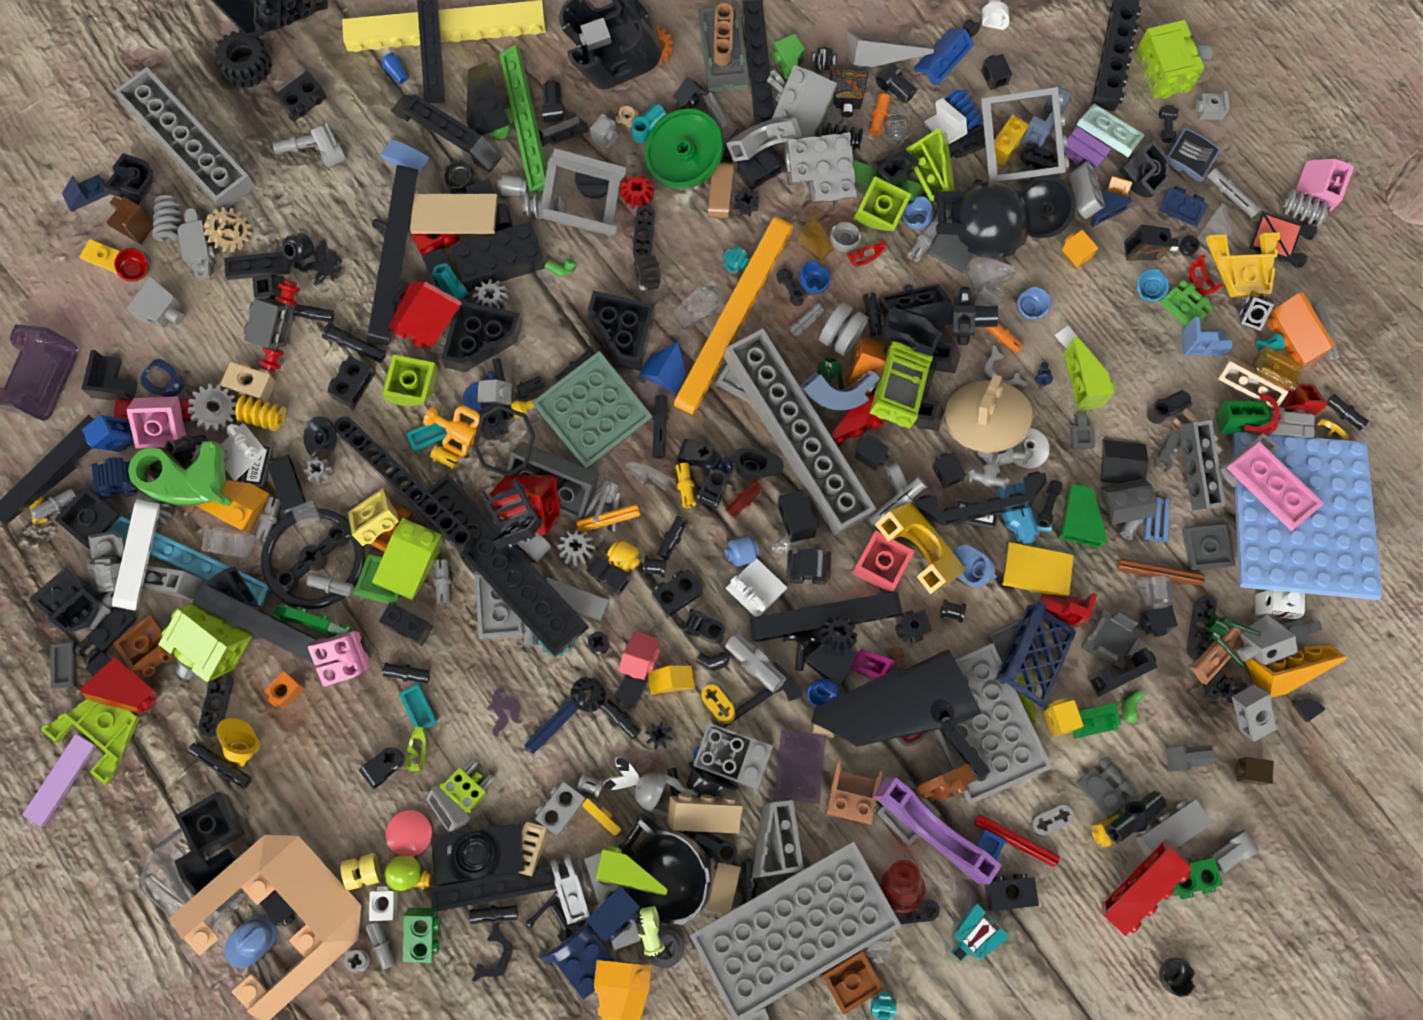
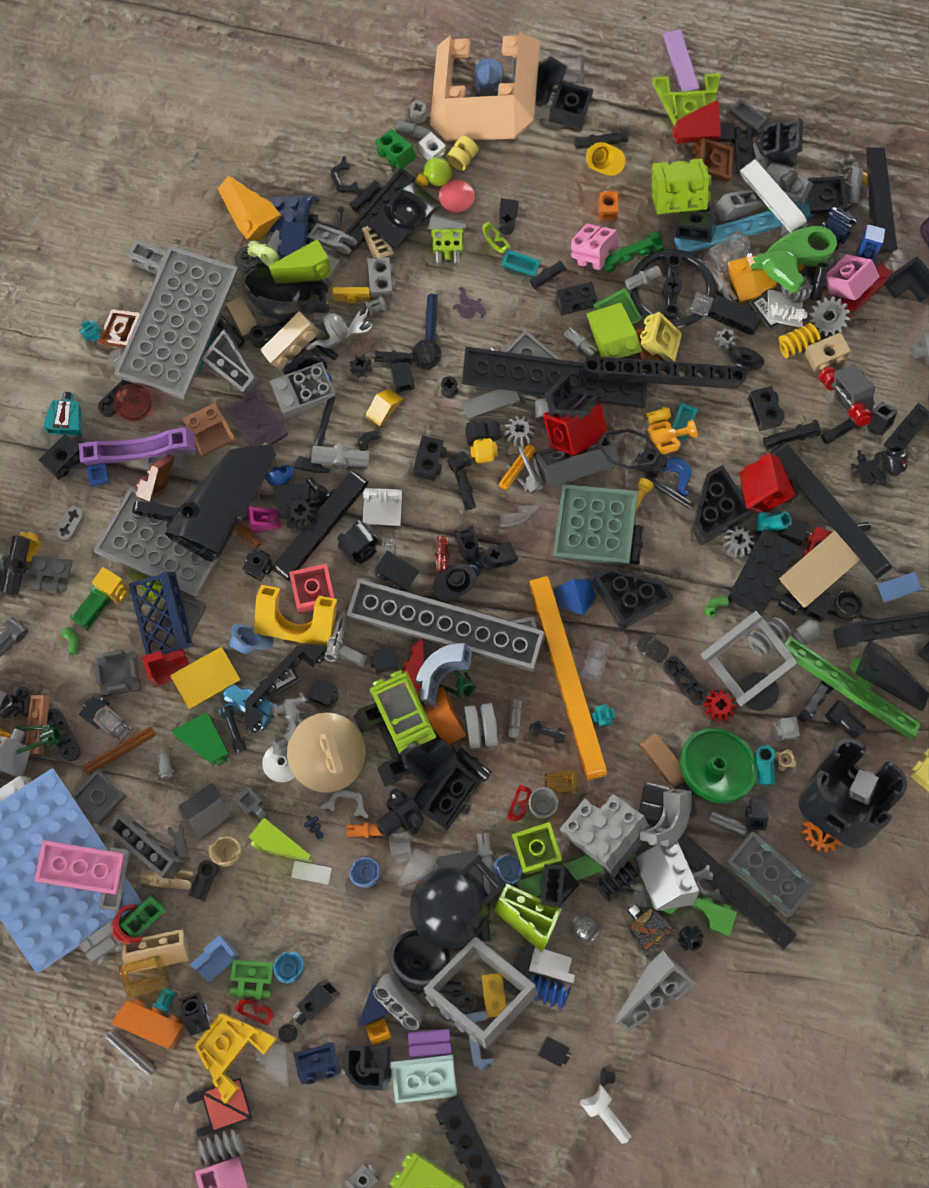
camera: 140 degrees right, 0 degrees up
dark blue piece [140,359,184,397] -> none
black tile [192,582,322,664] -> none
black beam [199,673,234,737] -> none
lime slope [382,354,439,407] -> none
light grey brick [477,380,512,406] -> none
black pin [516,375,545,398] -> none
coral brick [619,631,661,680] -> none
black axle [652,395,669,459] -> none
yellow pin [675,463,696,508] -> none
black piece [681,609,725,644] -> none
yellow beam [701,684,735,724] -> none
medium nougat beam [713,3,733,66] -> none
medium blue head [725,535,759,567] -> none
black gear [734,189,759,216] -> none
blue hair [799,261,831,294] -> none
orange pin [869,93,891,136] -> none
black piece [876,64,917,104] -> none
blue panel [914,29,974,85] -> none
black bush [940,599,966,623] -> none
red axle [974,814,1060,867] -> none
light orange brick [1062,230,1098,268] -> none
black panel [1088,647,1158,697] -> none
dark grey slope [1101,478,1158,525] -> none
medium blue tile [1144,497,1170,542] -> none
black bar [1159,105,1179,143] -> none
slope [1167,128,1221,183] -> none
light grey pin [1207,168,1261,218] -> none
red slope [1279,383,1327,416] -> none
yellow piece [1317,418,1349,440] -> none
black pin [1326,394,1369,431] -> none
none -> tan hair [209,836,242,867]

